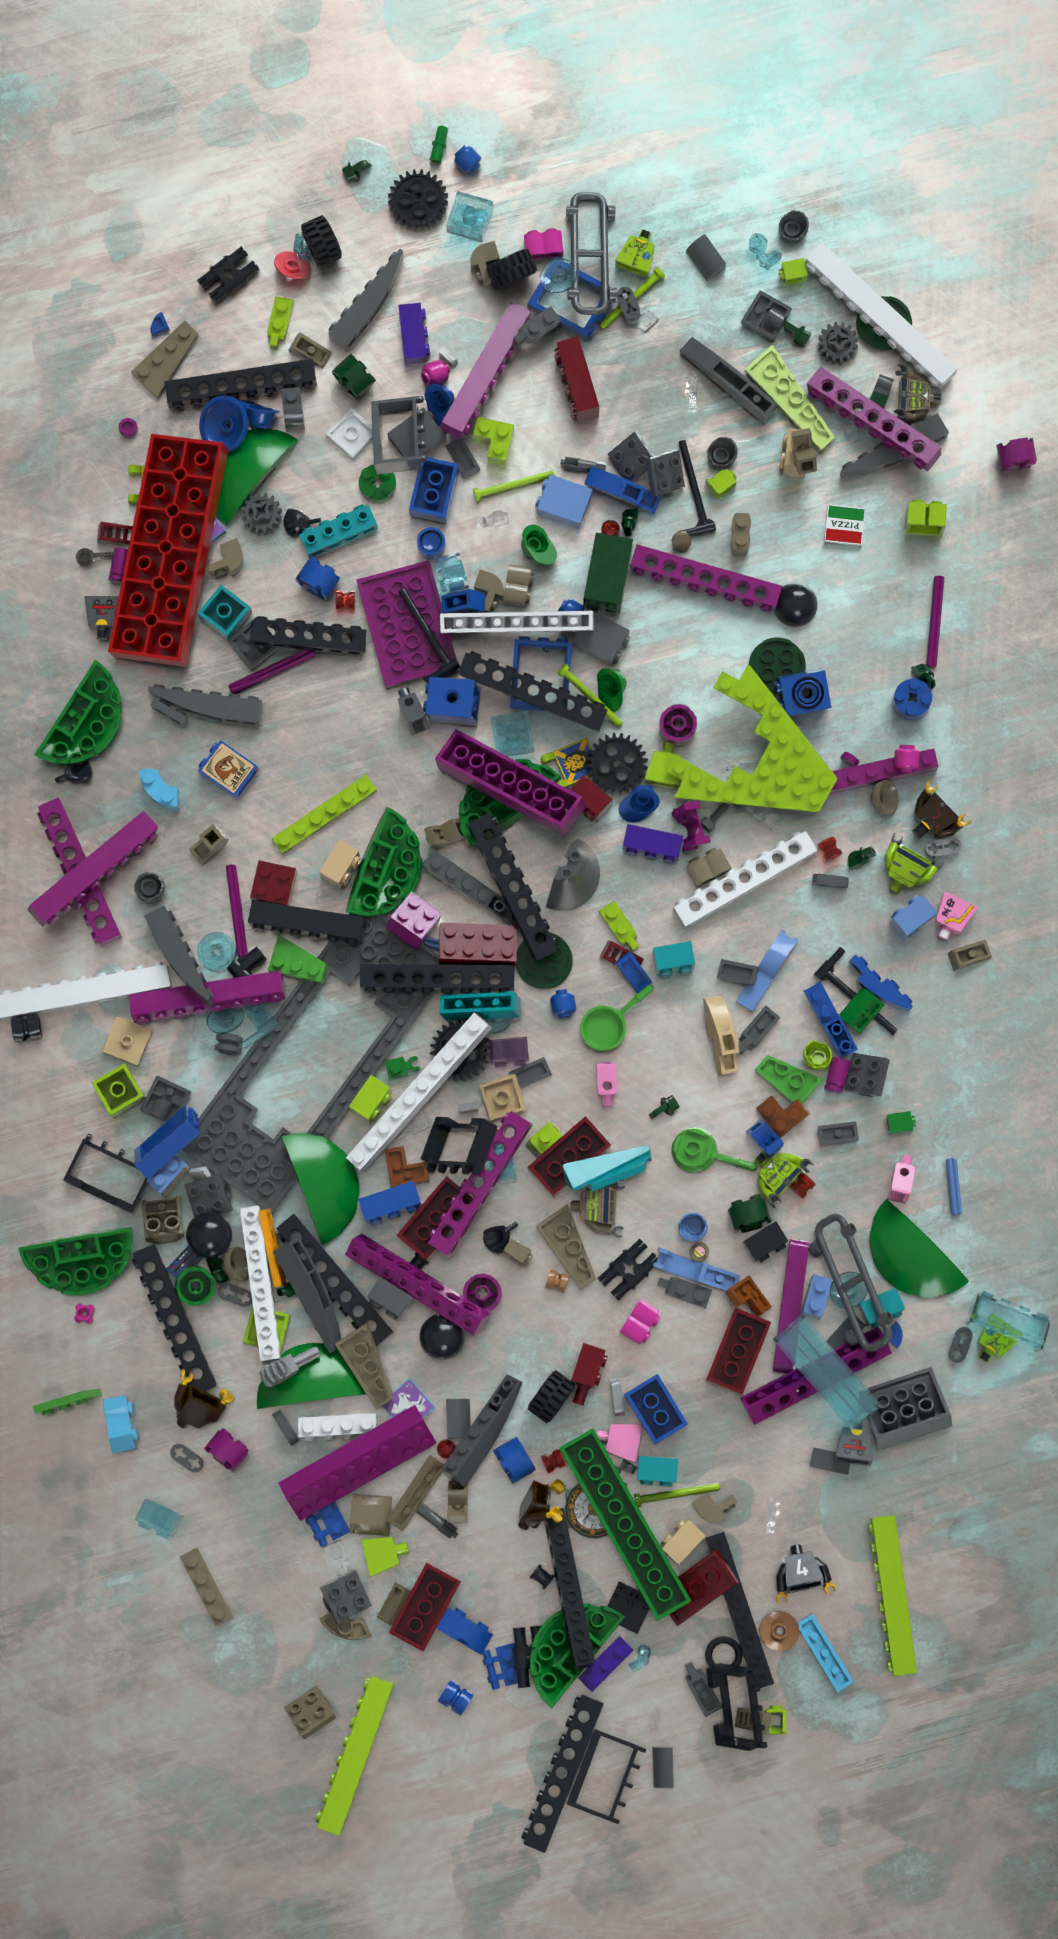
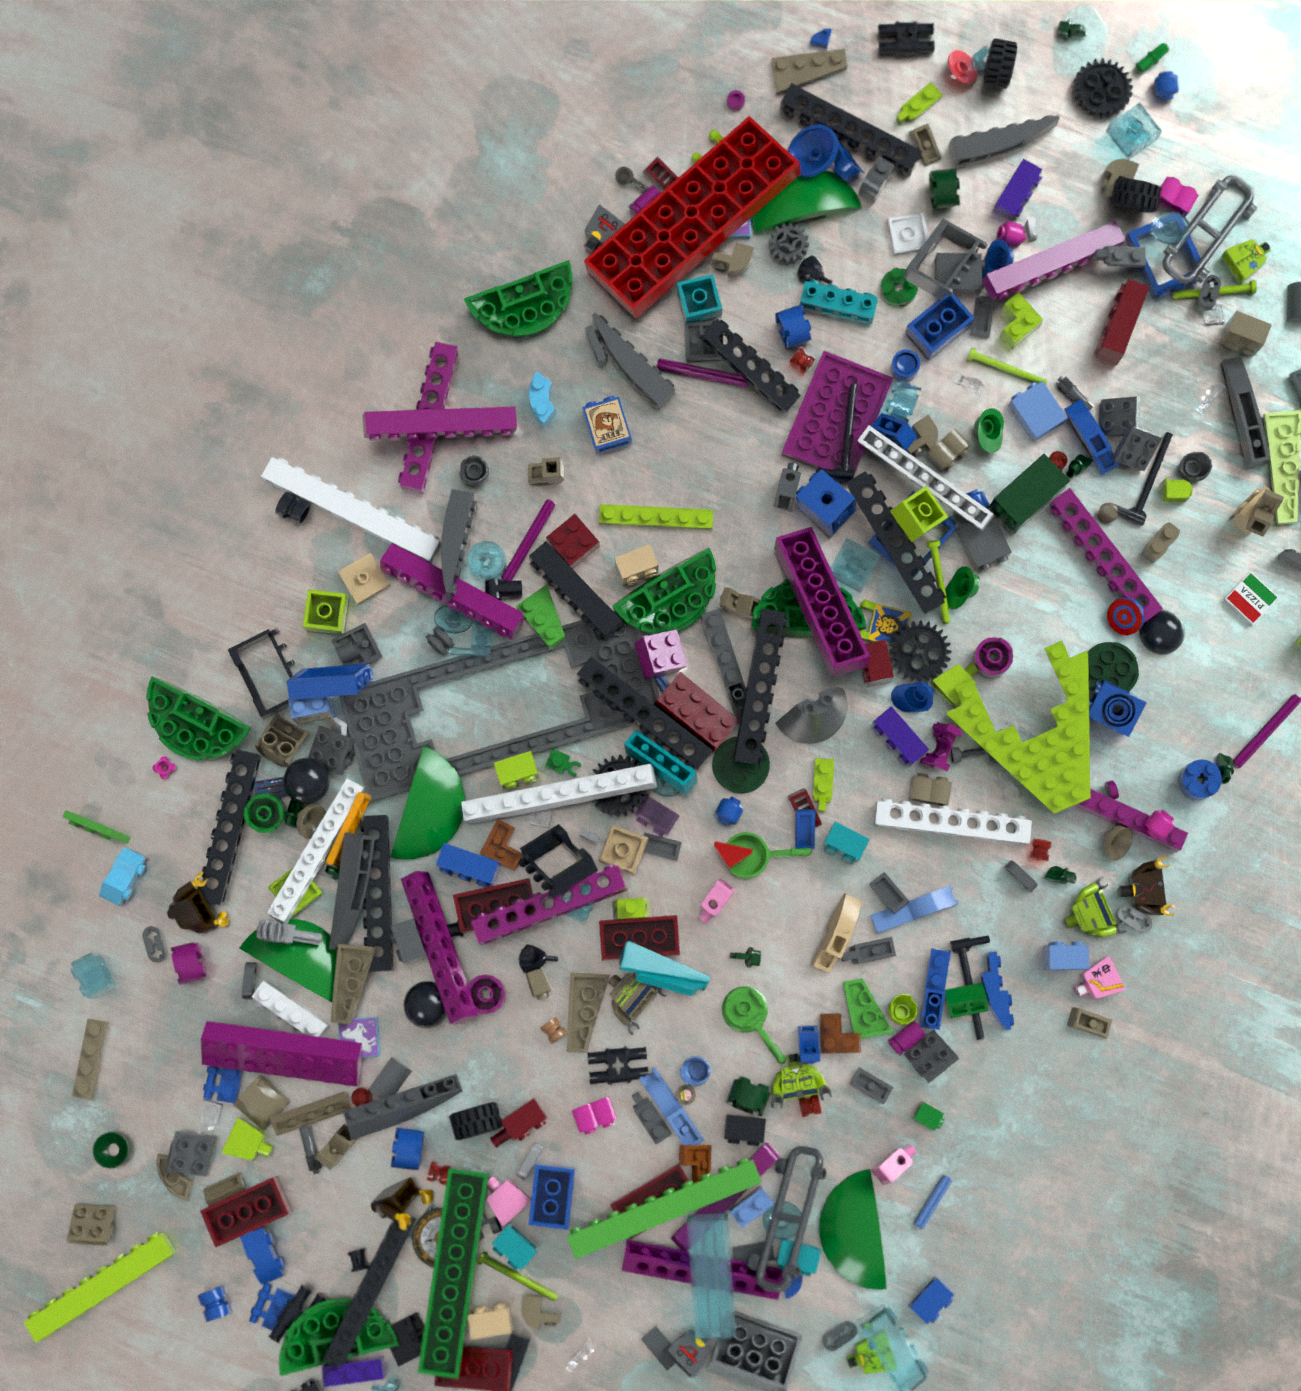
camera: 35 degrees right, 0 degrees up
black piece [55,760,92,783] -> none
dark grey beam [218,1282,253,1307] -> none
none -> dark green piece [93,1132,130,1169]
none -> bright green brick [567,1157,762,1259]
none -> red slope [714,841,753,870]
none -> lime brick [890,486,948,542]
none -> blue brick [908,1276,954,1324]
none -> red tile [1107,597,1145,635]
none -> dark tan brick [1220,310,1272,356]

